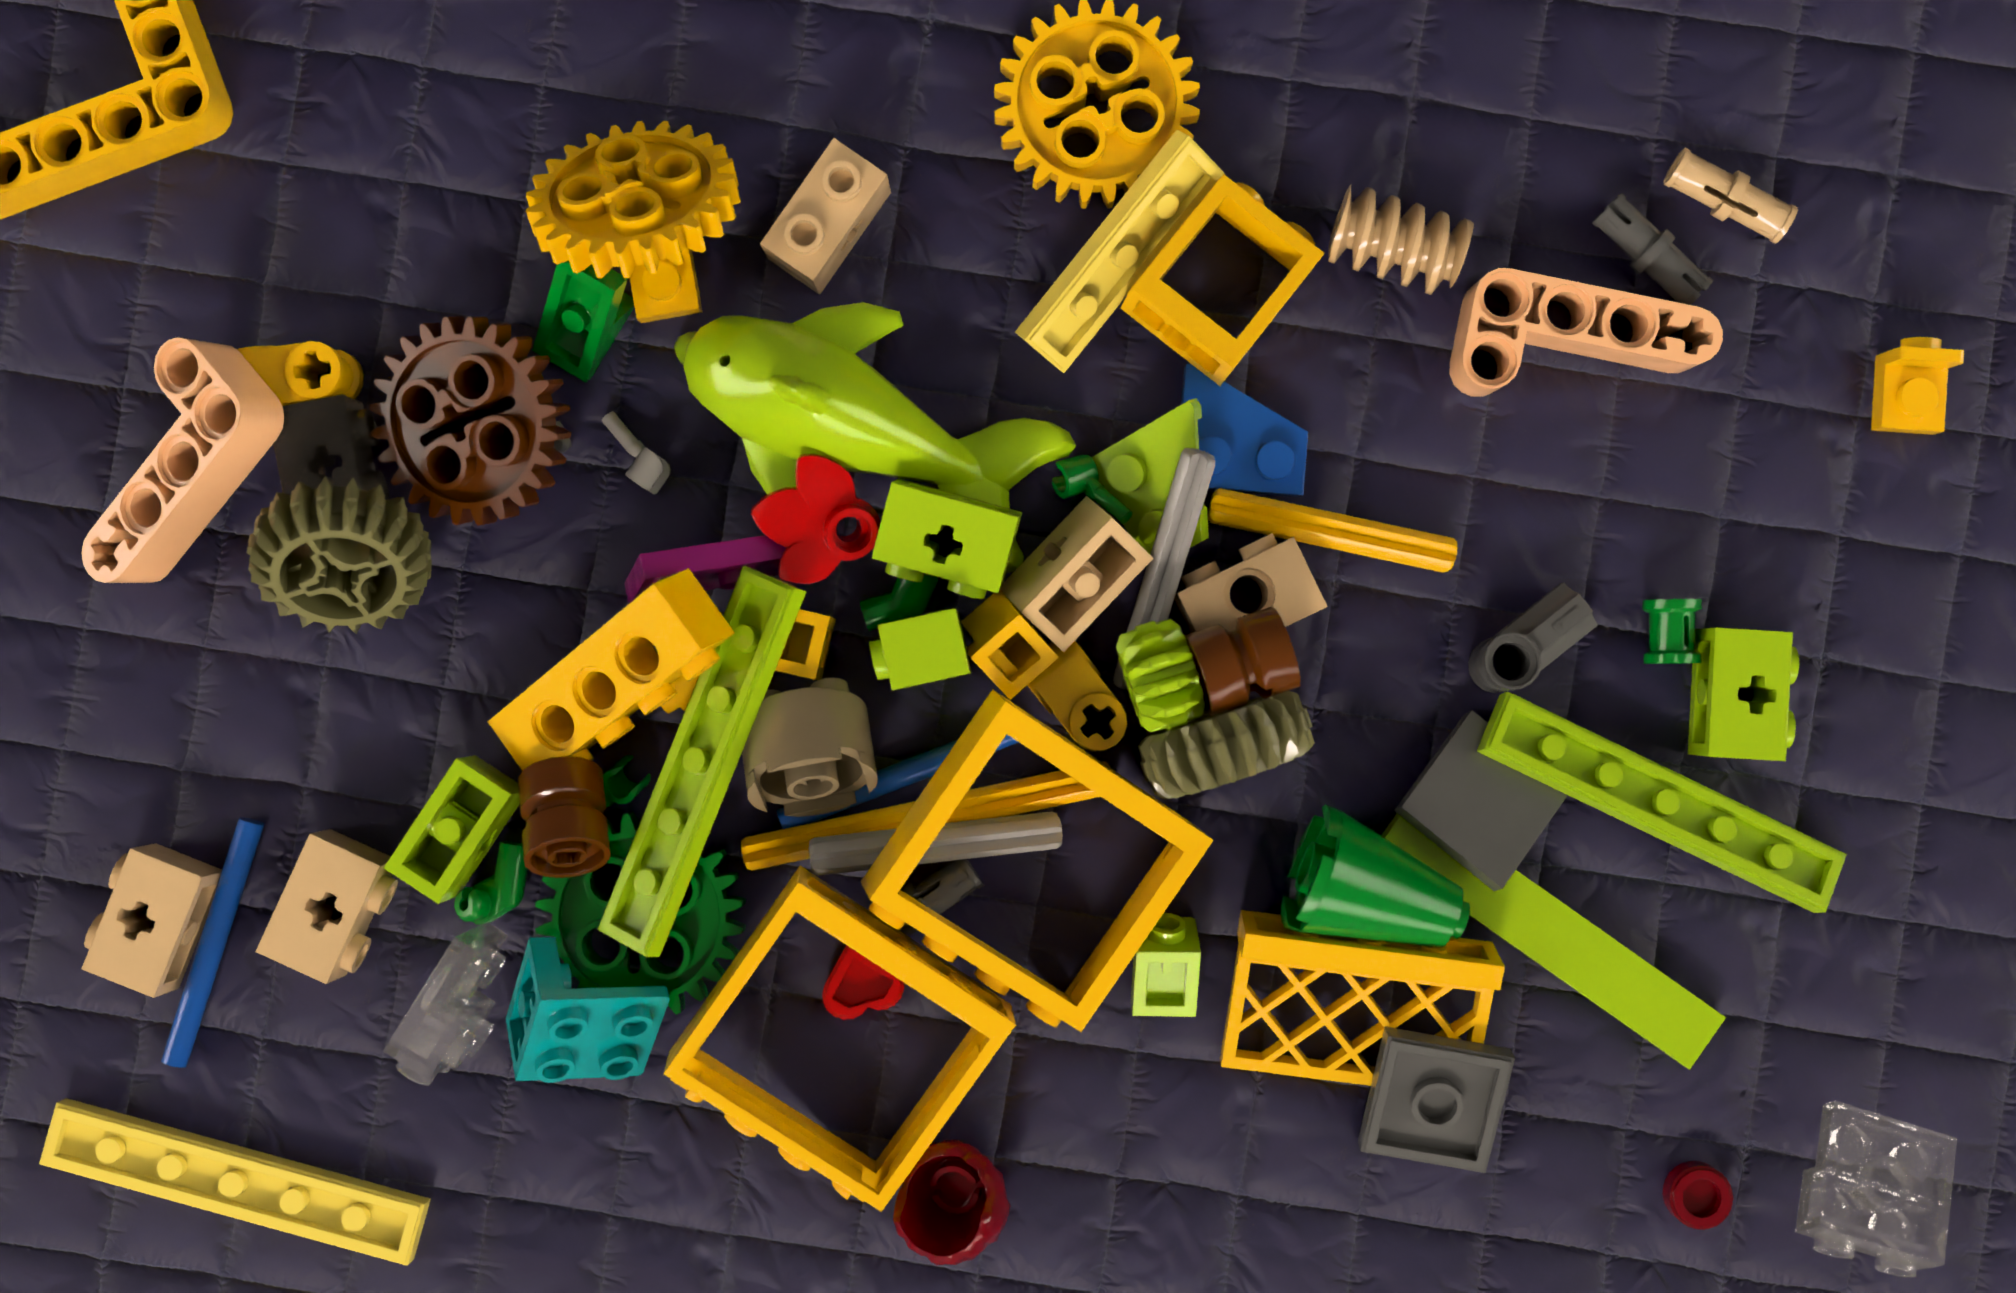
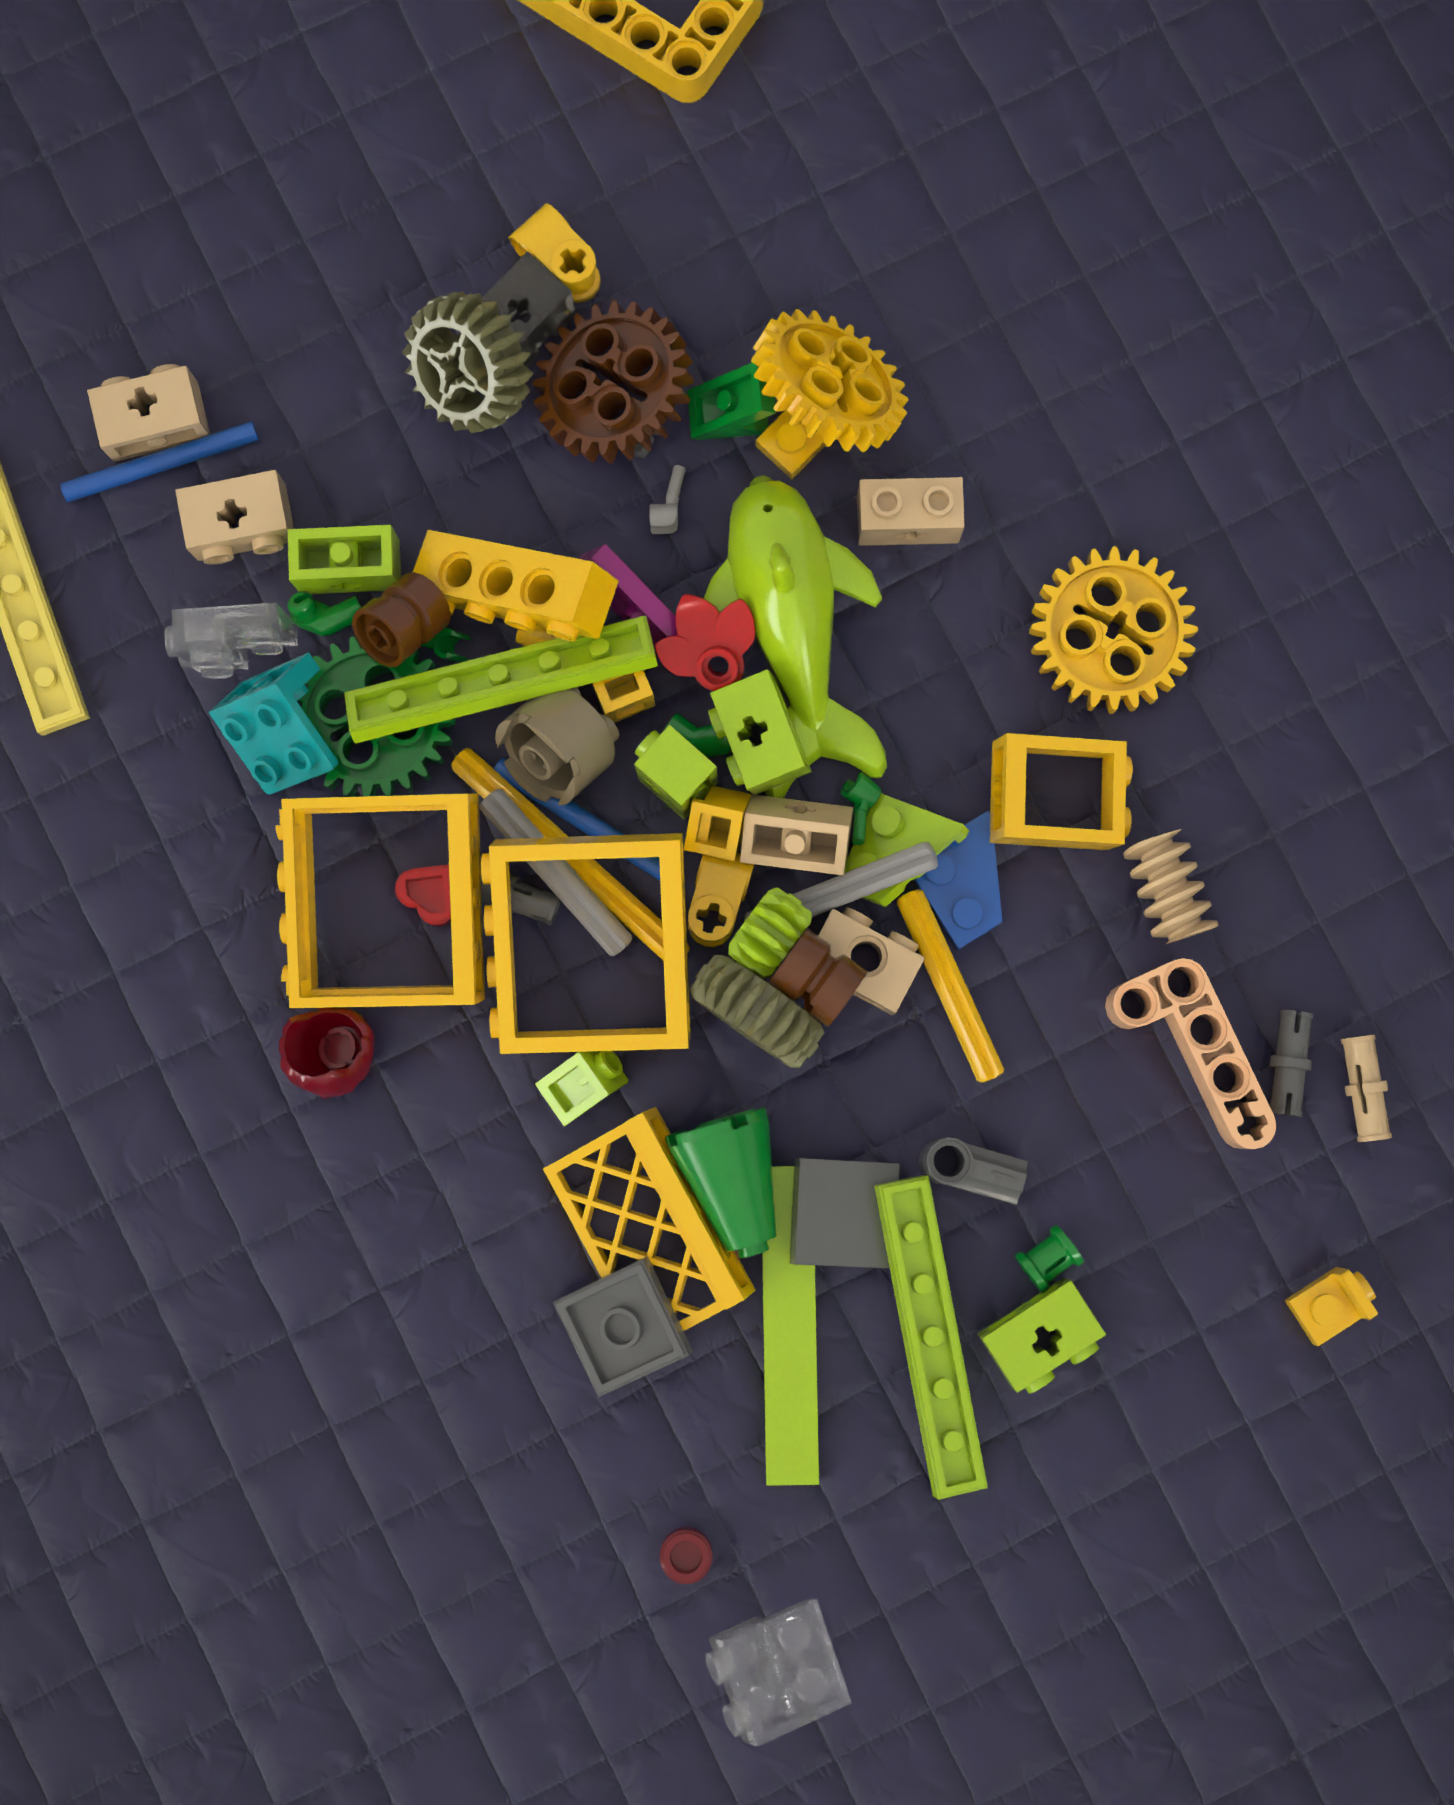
camera: 65 degrees right, 5 degrees down
light nougat beam [81,337,285,583] -> none
light yellow tile [1015,130,1225,373] -> none

